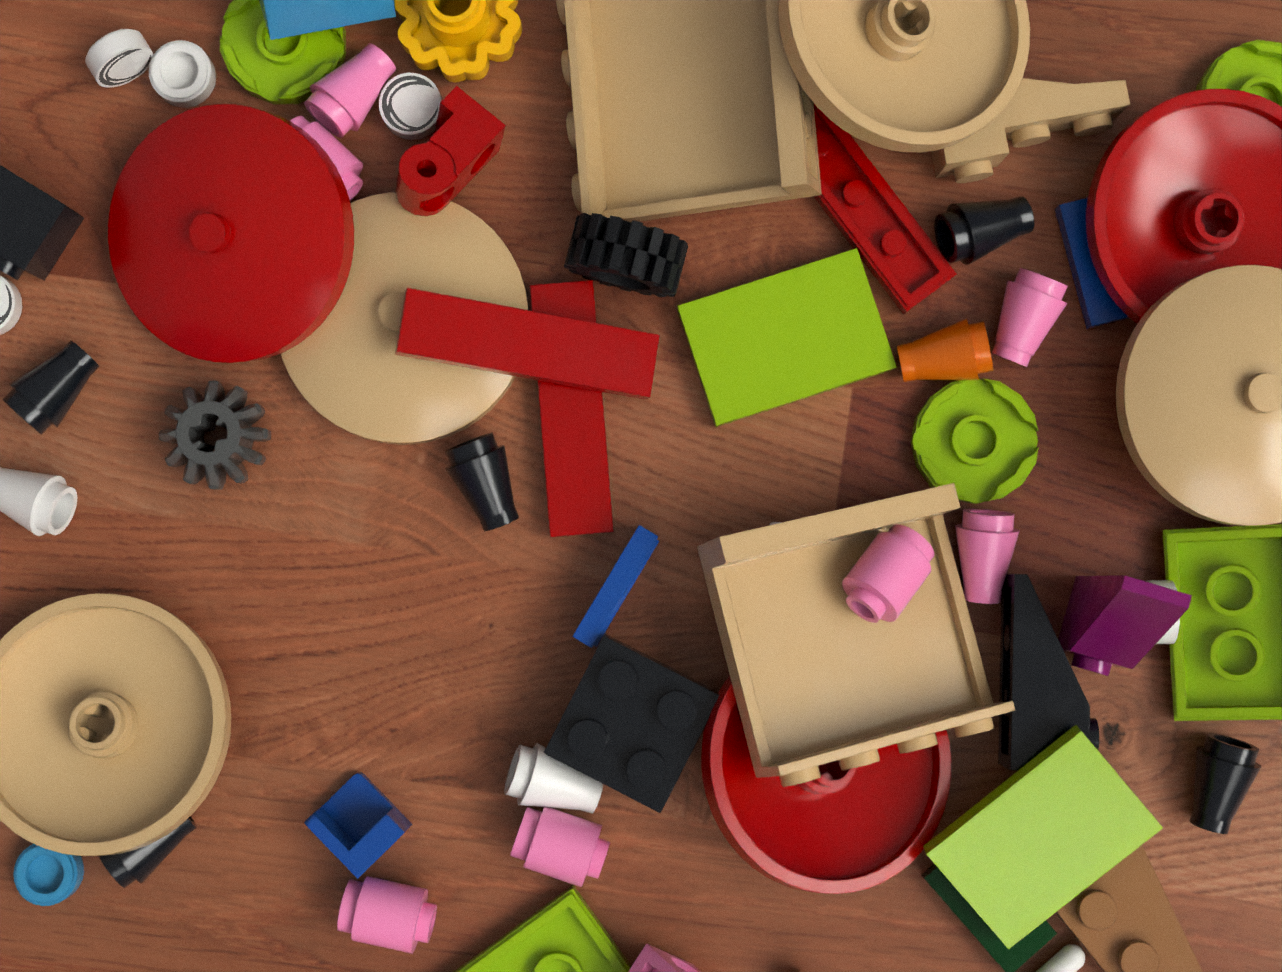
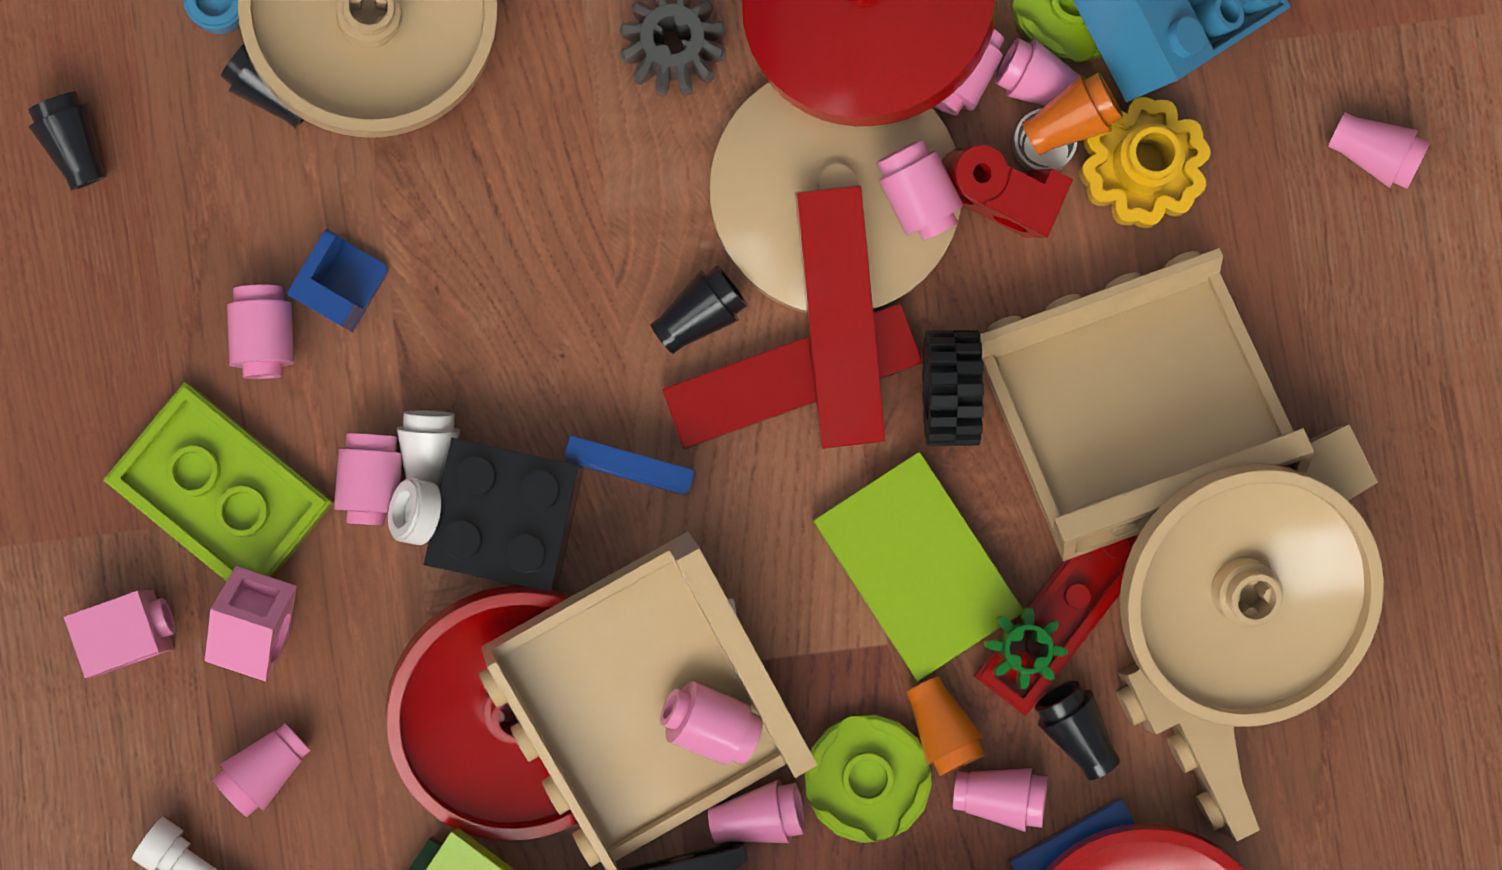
camera: 75 degrees right, 0 degrees up
none -> white tile [388,478,441,545]
none -> bright pink brick [877,139,964,240]
none -> green gear [984,607,1068,689]
none -> orange cone [1022,72,1123,156]

